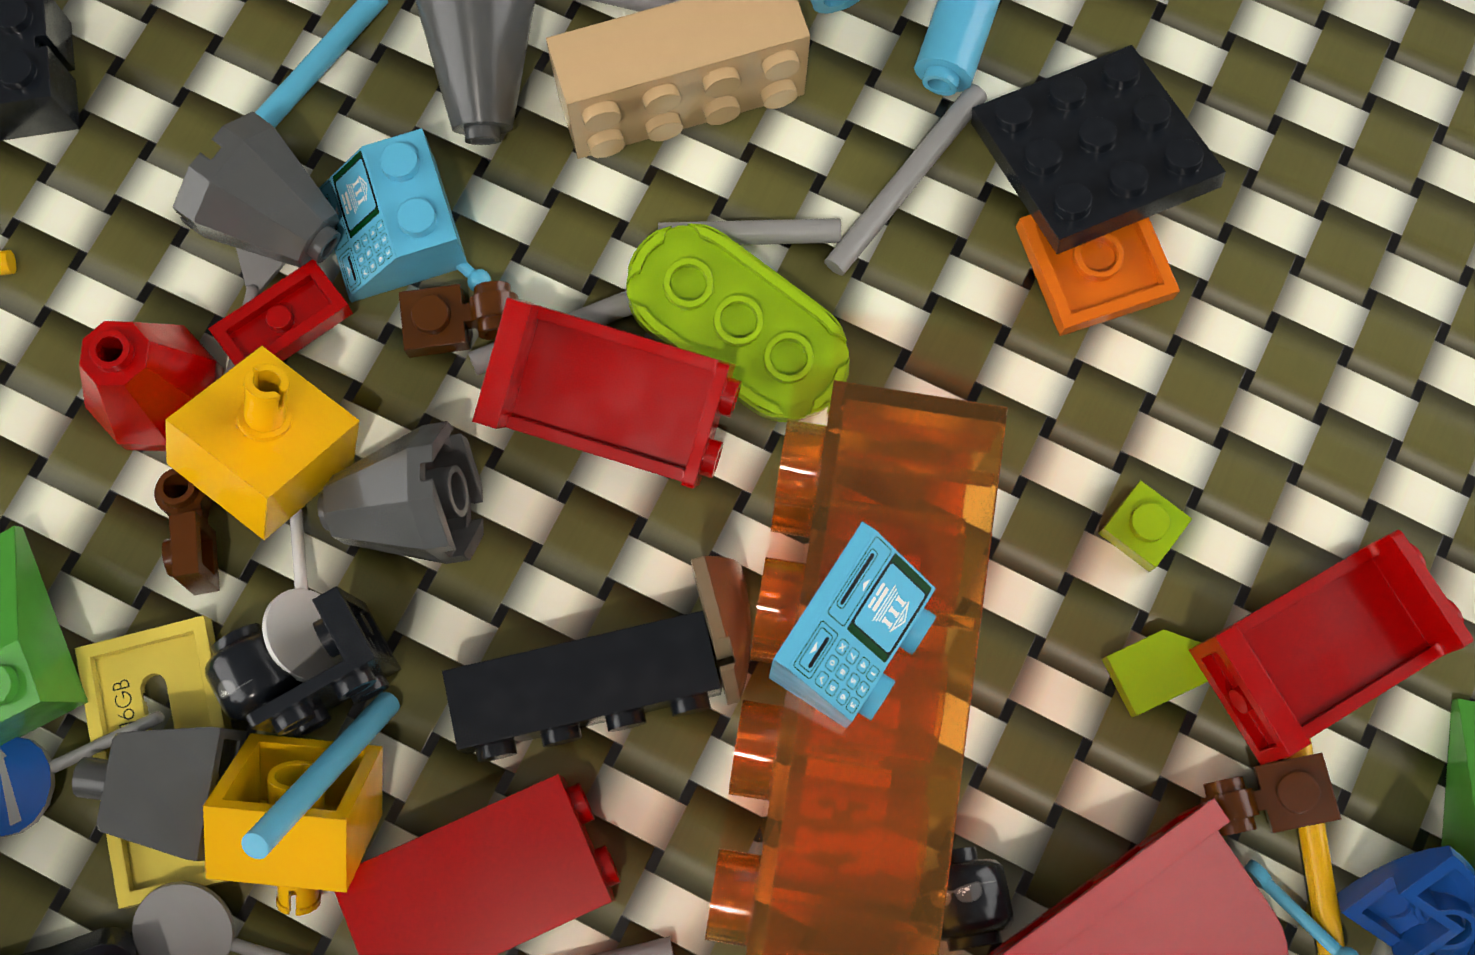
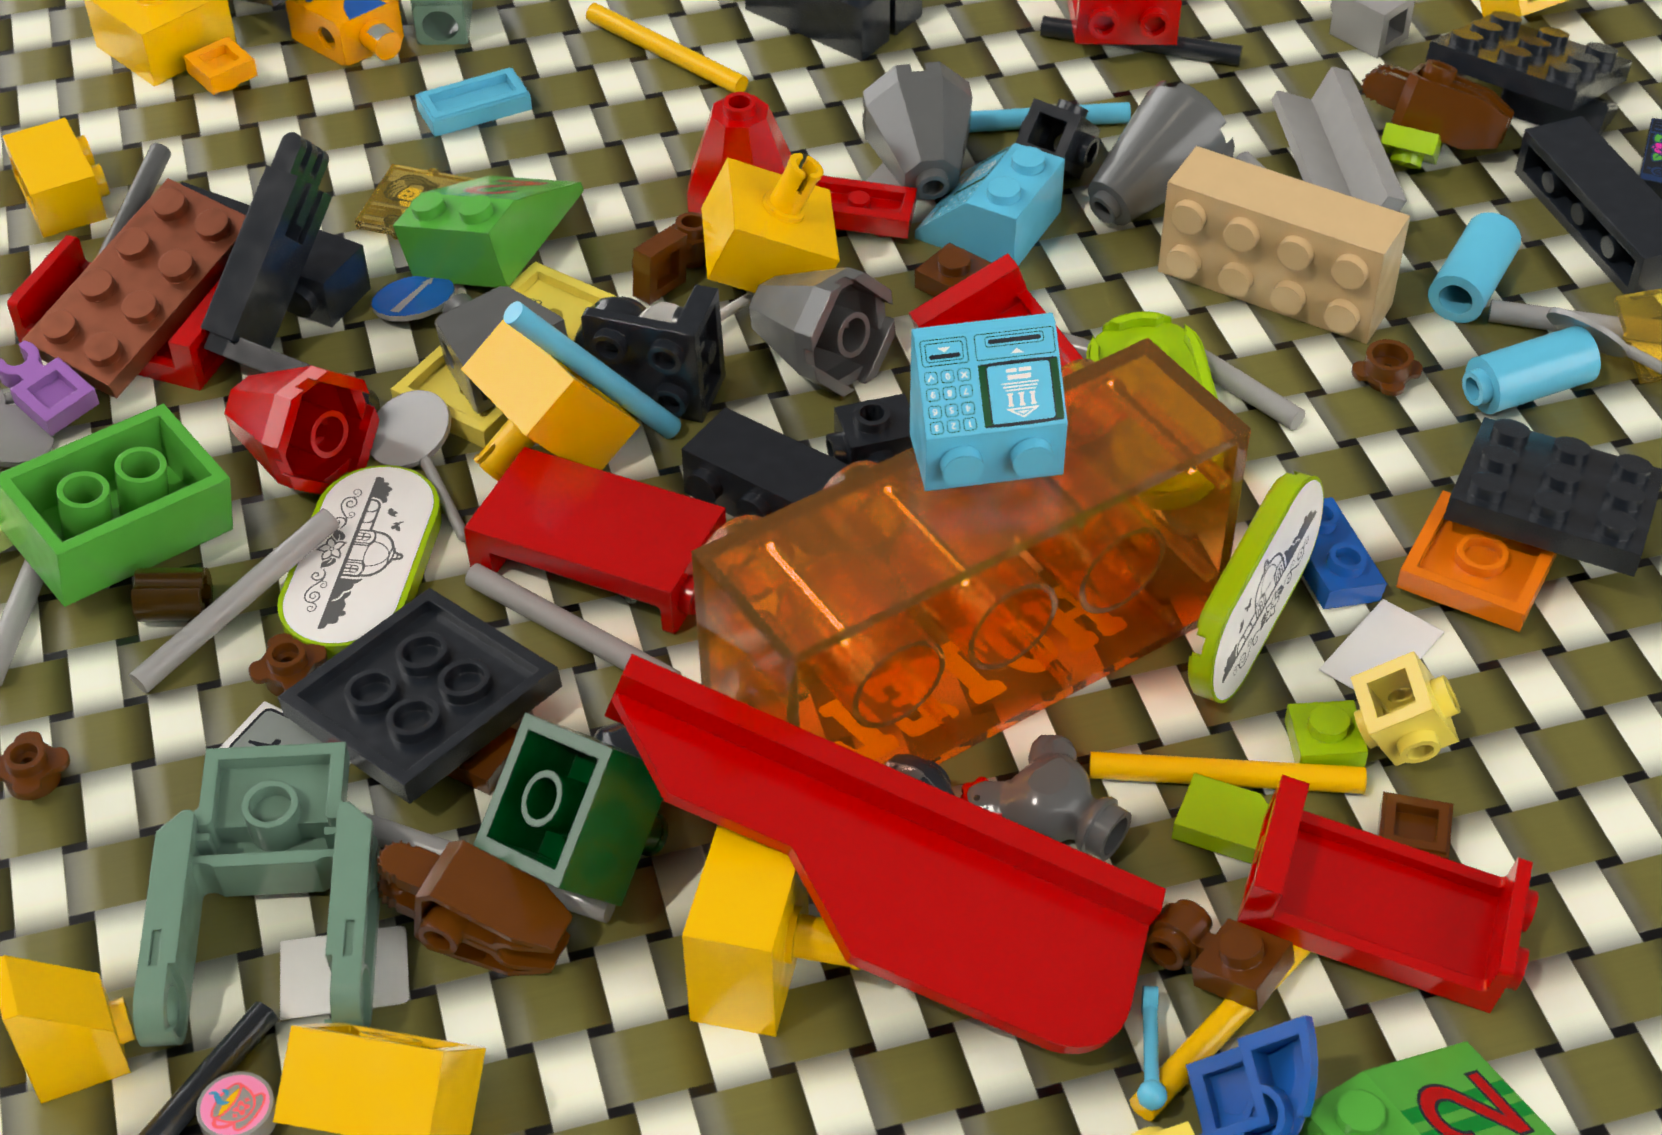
camera: 50 degrees right, 30 degrees down
light grey bar [824,84,987,276] -> none
none -> black brick [826,393,921,484]
none -> dark grey animal [960,735,1132,861]
none -> black brick [1016,98,1101,180]
none -> yellow bar [1089,751,1367,794]
none -> tile [1188,471,1324,703]
none -> blue plate [1302,497,1387,610]
none -> white sticker [1318,599,1445,689]
none -> light yellow brick [1350,651,1460,766]
none -> reddish brown plate [1351,339,1423,396]
none -> reddish brown tile [1377,791,1453,859]

